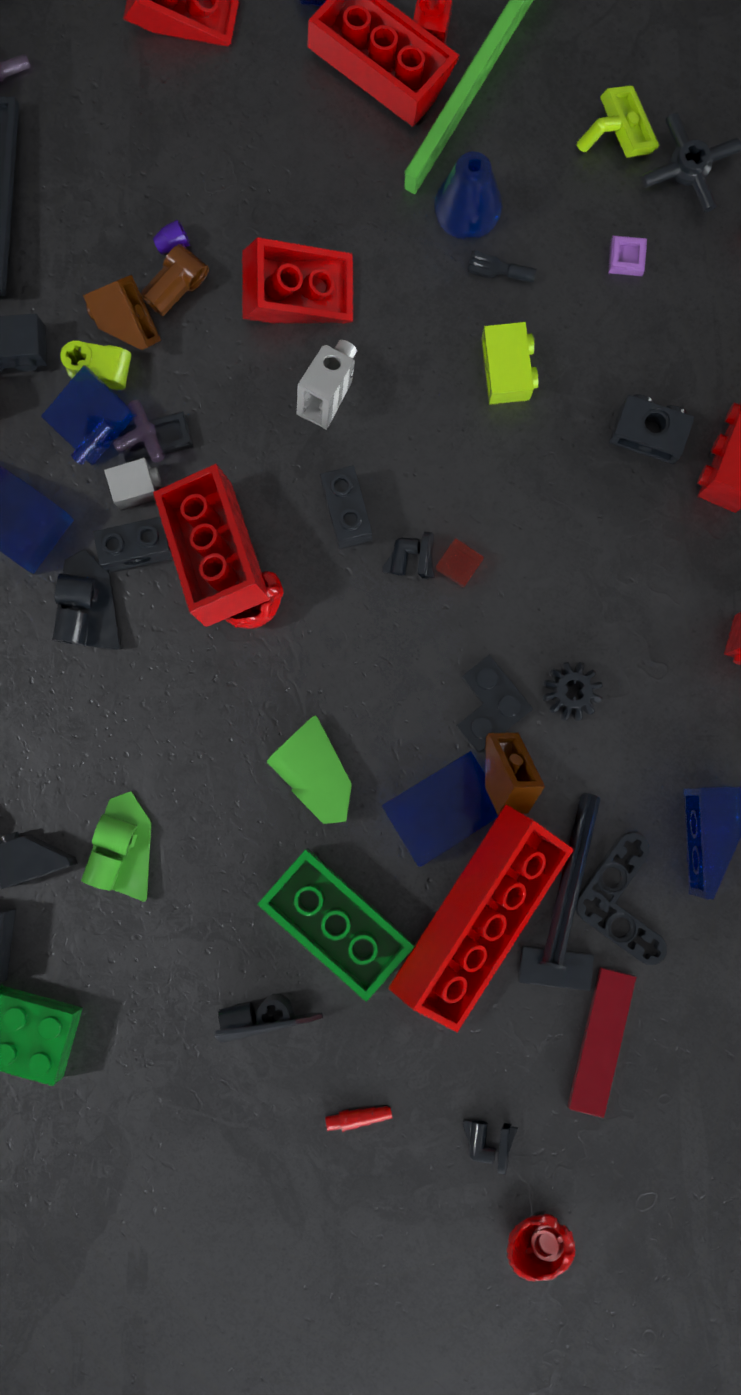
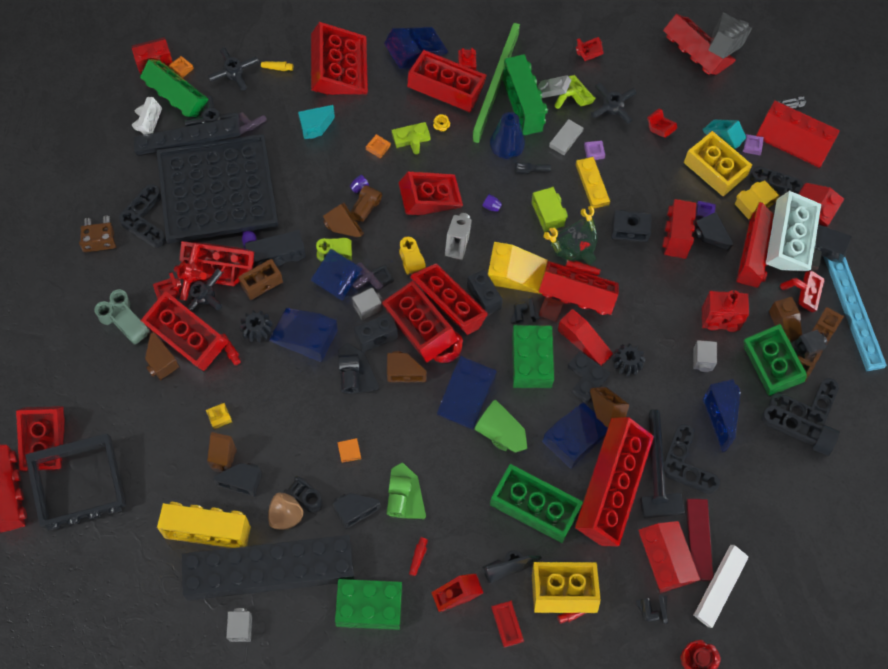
camera: 20 degrees left, 20 degrees down
none -> teal slope [298,105,335,139]
none -> orange tile [337,438,361,463]
none -> orange tile [366,134,391,158]
none -> reddish brown slope [387,351,426,382]
none -> lime plate [392,122,430,154]
none -> yellow piece [399,237,426,275]
none -> red animal [409,537,428,576]
none -> red slope [410,263,488,335]
none -> red slope [431,573,483,612]
none -> yellow plate [433,114,450,131]
none -> clear blue slope [437,356,497,429]
none -> dark purple hose [482,194,502,212]
none -> yellow slope [488,242,548,294]
none -> red tile [491,601,524,648]
none -> green brick [502,54,547,136]
none -> green brick [512,325,554,388]
none -> yellow brick [532,562,601,613]
none -> light grey plate [537,75,571,98]
none -> red slope [539,261,619,315]
none -> clear green torso [544,206,598,265]
none -> light grey tile [549,120,583,155]
none -> red slope [557,309,613,366]
none -> red animal [566,260,600,275]
none -> red bracket [576,37,604,61]
none -> yellow plate [576,157,610,209]
none -> red slope [638,521,700,593]
none -> light grey brick [693,340,717,372]
none -> white tile [693,545,748,628]

